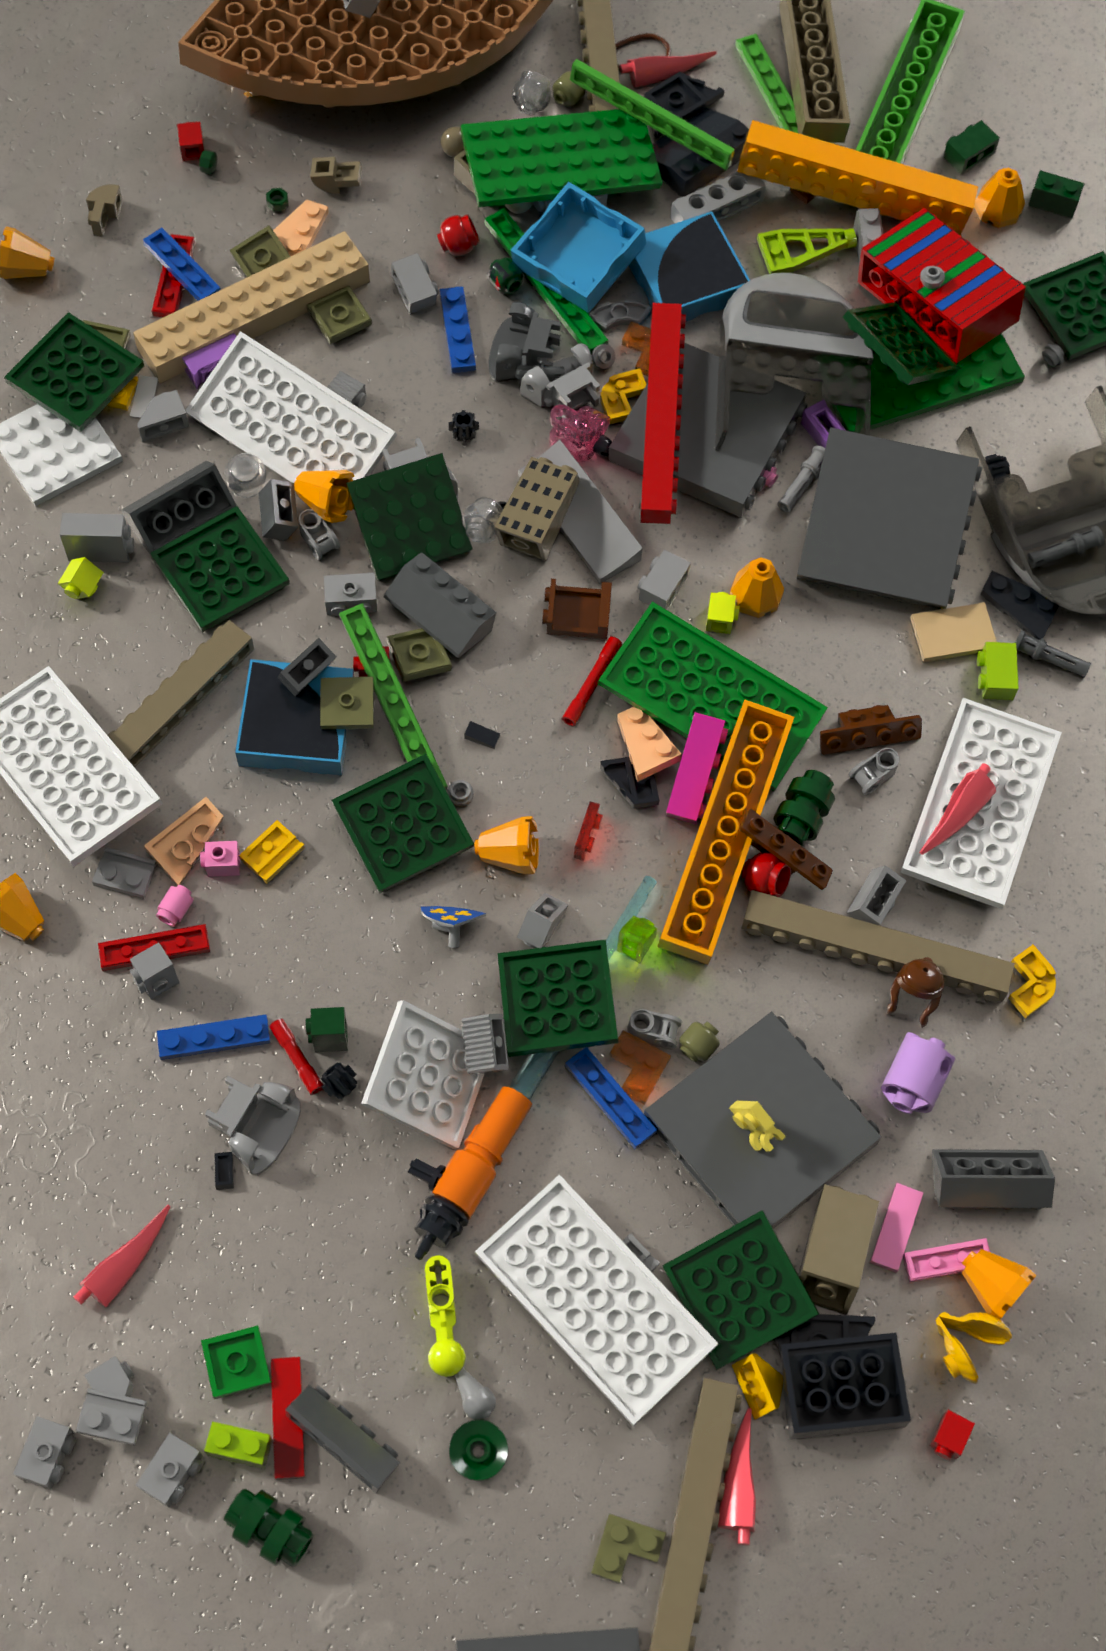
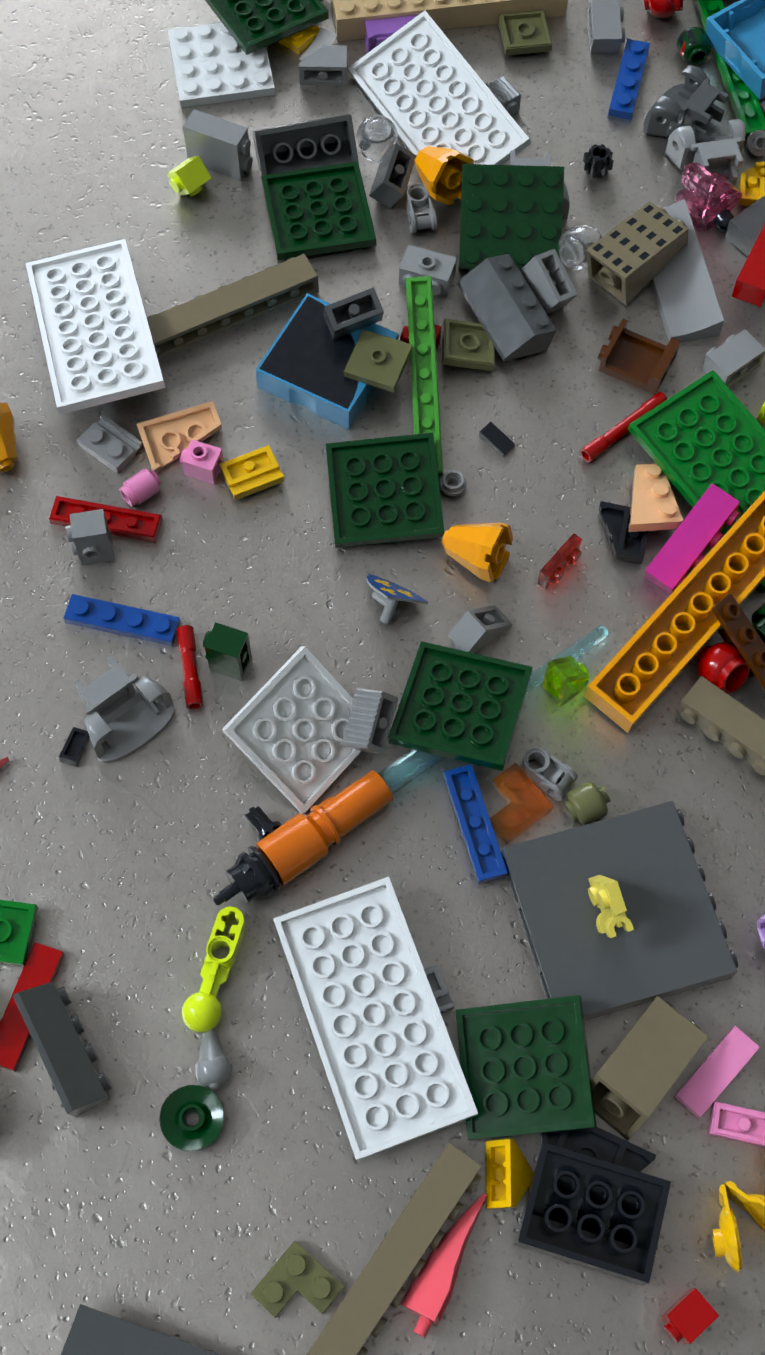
camera: 25 degrees right, 0 degrees up
black gear [321,1062,358,1099] -> none
none -> light grey brick [521,249,578,314]

